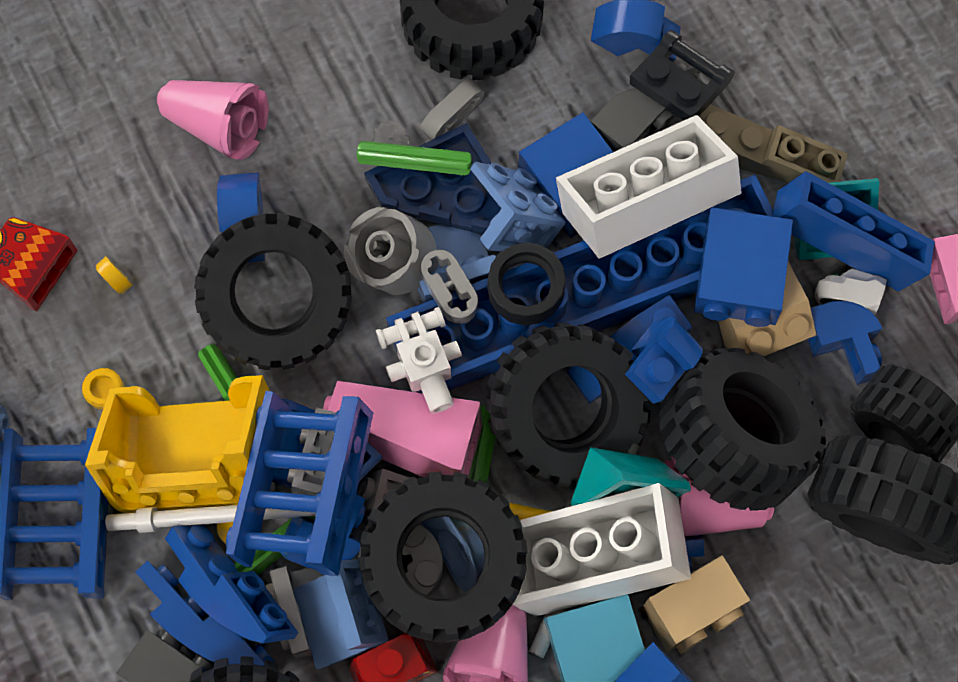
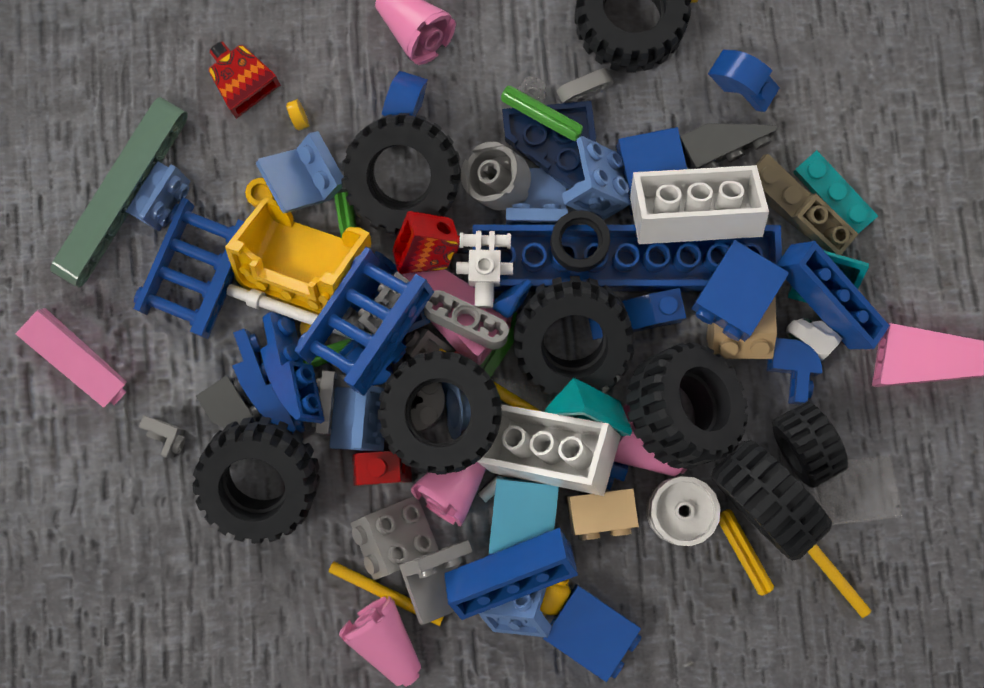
camera: 25 degrees right, 10 degrees up
light grey beam [421,250,478,324] -> none
blue brick [625,316,703,404] -> none
black plate [629,30,735,121] -> none
none -> medium blue bracket [256,131,343,213]
none -> red torso [392,211,470,274]
none -> light grey beam [423,290,509,350]
none -> blue slope [492,280,532,319]
none -> white wheel [646,476,720,546]
none -> yellow axle [719,509,774,596]
none -> teal plate [793,150,878,234]

